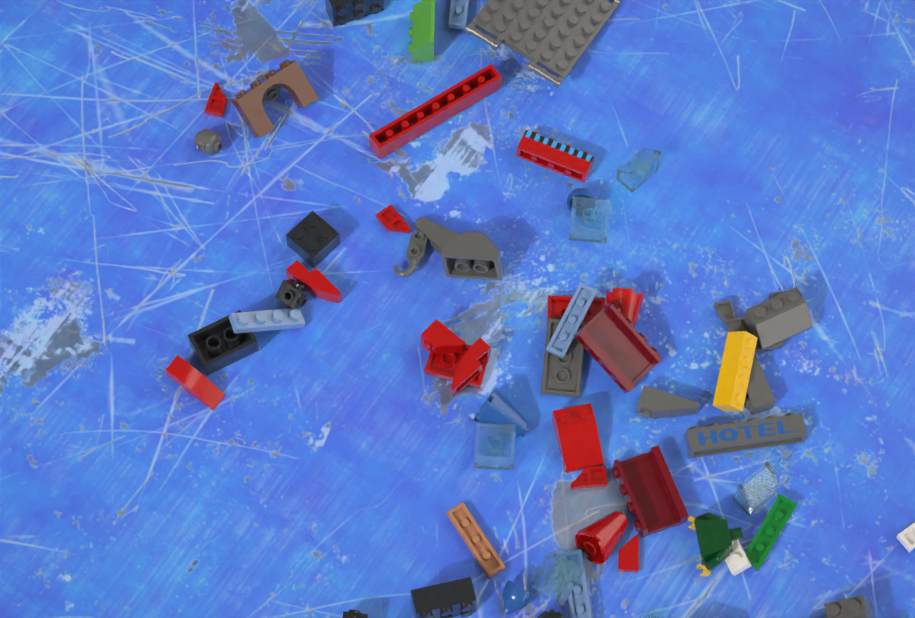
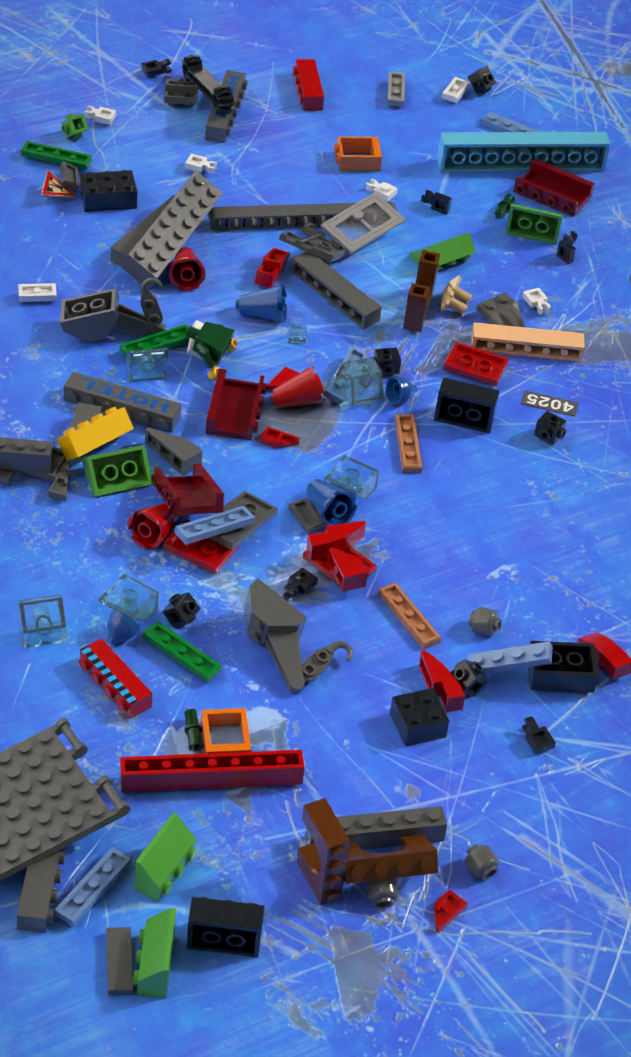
camera: 155 degrees left, 20 degrees down
red tile [376,205,412,234] -> none
red slope [551,403,604,473] -> none
none -> dark grey slope [60,278,166,342]
none -> bright green slope [82,445,152,497]
none -> green plate [143,621,222,683]
none -> black brick [162,592,201,628]
none -> dark green axle [184,708,203,751]
none -> orange window [200,708,252,754]
none -> black plate [283,567,318,601]
none -> dark grey tile [288,498,326,535]
none -> reddish brown arch [296,798,350,905]
none -> dark grey brick [305,806,447,850]
none -> nougat tile [378,582,441,650]
none -> dark grey head [469,607,502,637]
none -> black plate [522,716,556,754]

